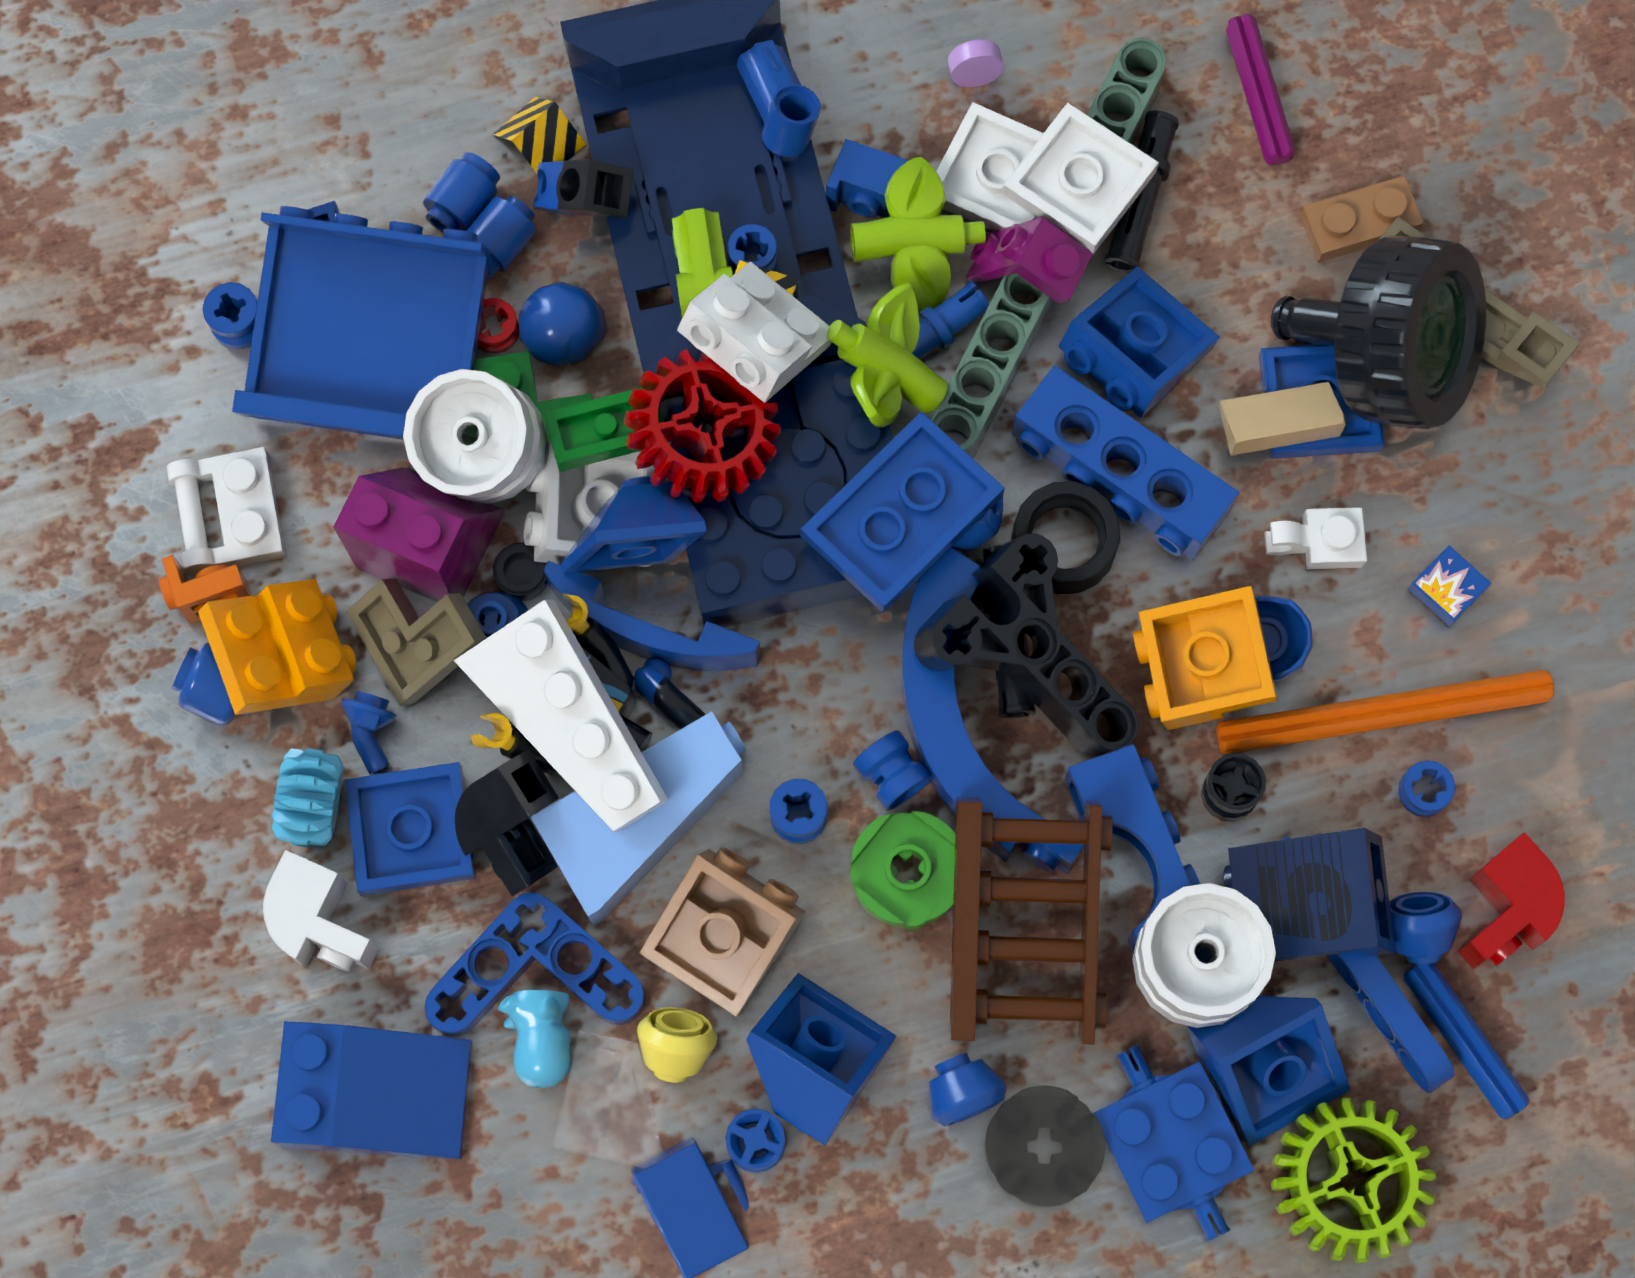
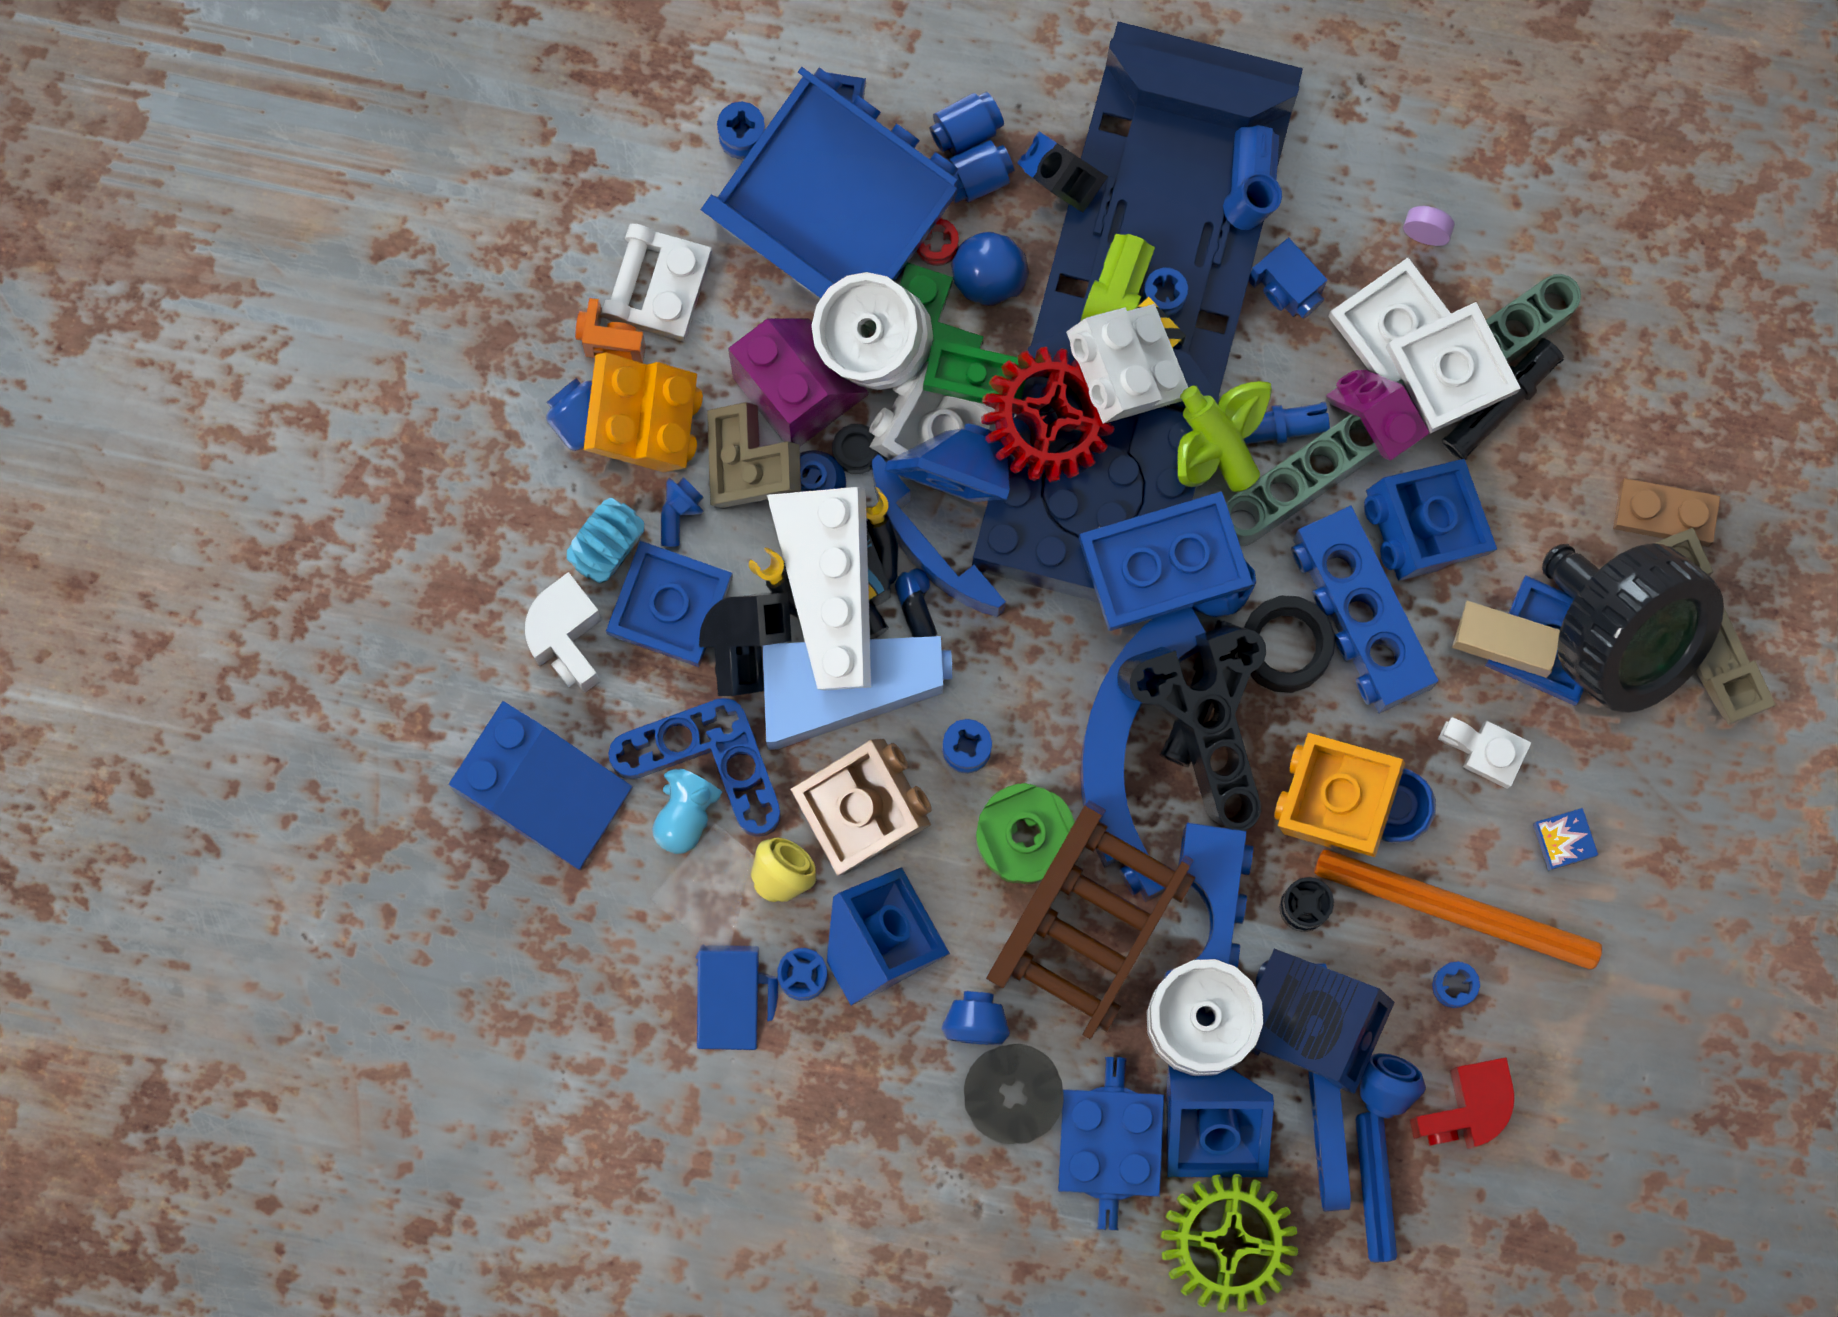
camera: 25 degrees right, 5 degrees up
sticker [492,97,586,174] -> none
lime plant [850,157,986,312] -> none
blue wheel [853,730,933,811] -> none
magenta axle [1226,14,1295,166] -> none

